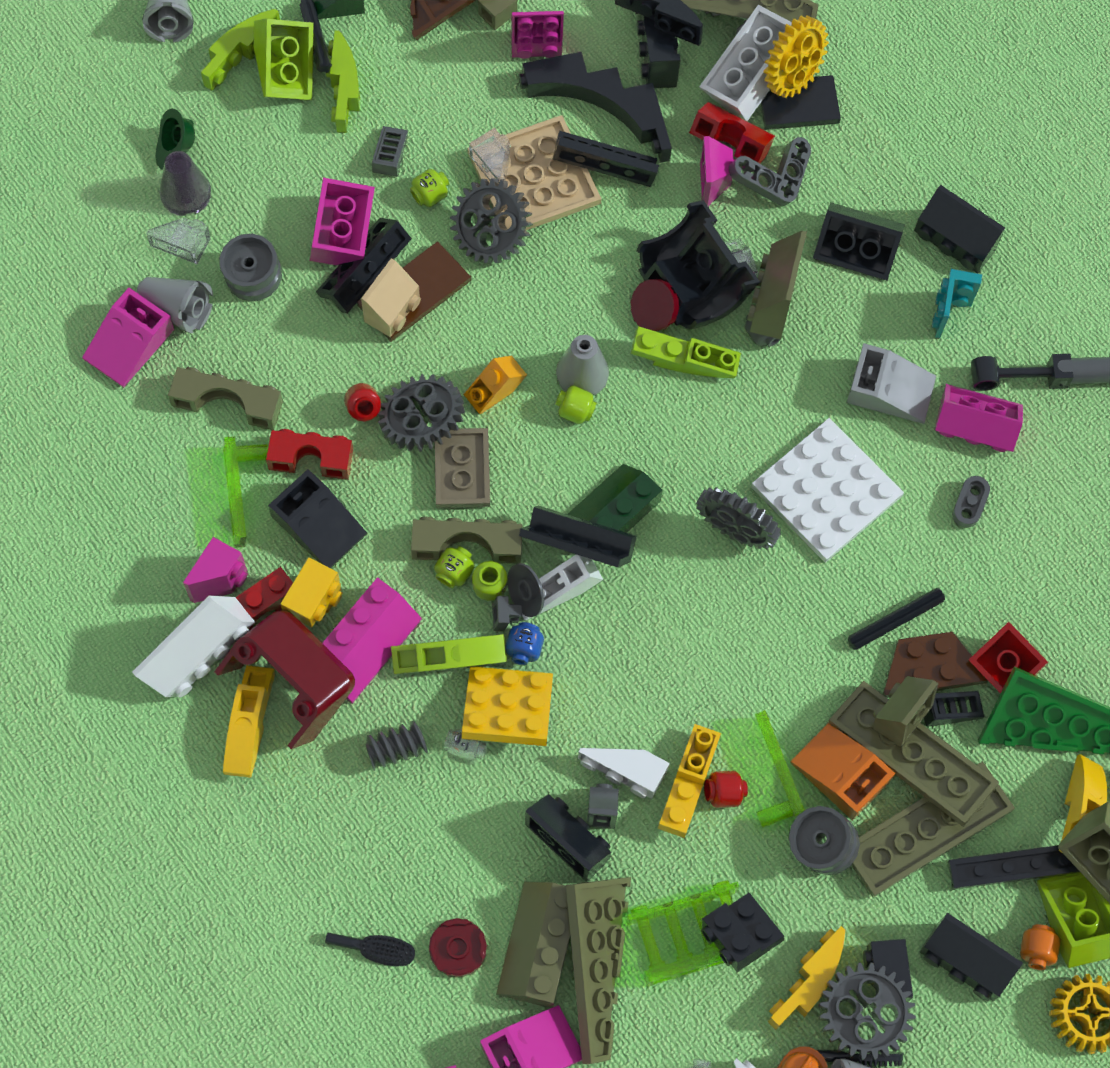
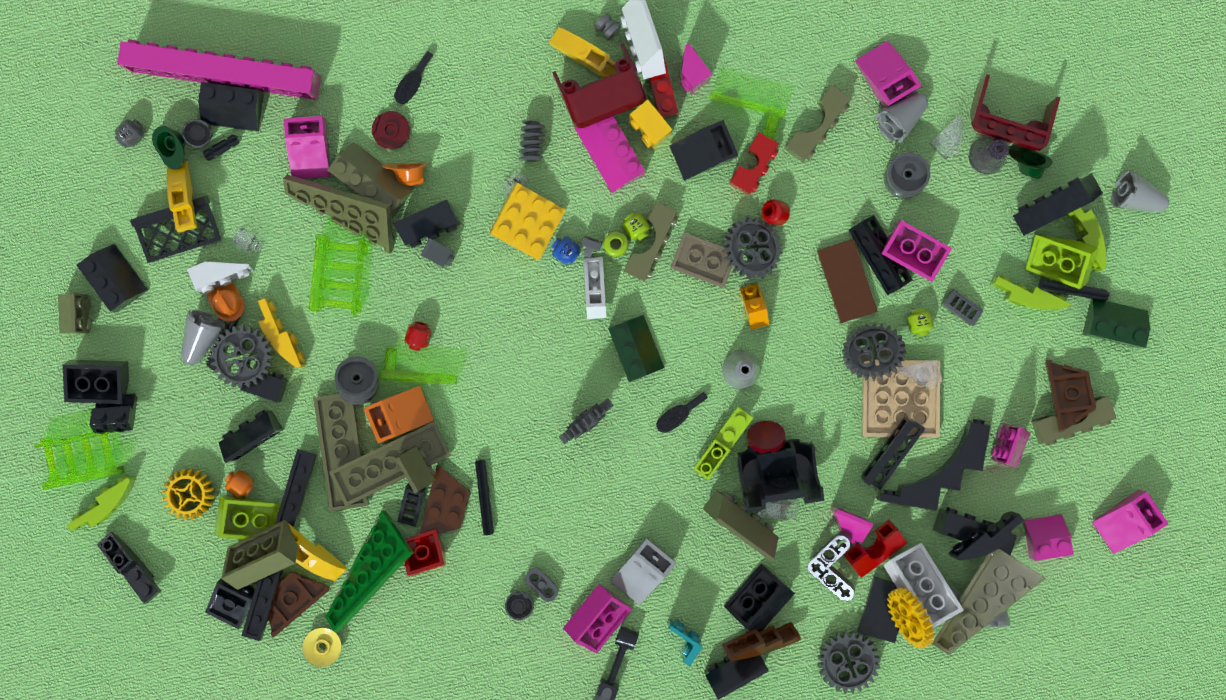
camera: 115 degrees right, 20 degrees up
tan slope [361,258,421,338] -> none
lime slope [391,634,507,674] -> none
dark grey dish [507,563,544,617] -> none
black fence [519,505,637,567] -> none
lime head [555,385,597,425] -> none
white slope [578,748,670,799] -> none
yellow slope [658,724,721,838] -> none
black plate [701,892,784,972] -> none
white plate [751,418,904,563] -> none
none -> orange piece [382,162,428,186]
none -> dark grey hair [505,591,534,621]
none -> flat silver wheel [594,13,621,40]
none -> black piece [656,392,708,433]
none -> reddish brown slope [721,622,801,661]
none -> dark grey gear [817,630,881,694]
none -> dark red windscreen [970,74,1061,151]
none -> black wedge [1013,173,1103,236]

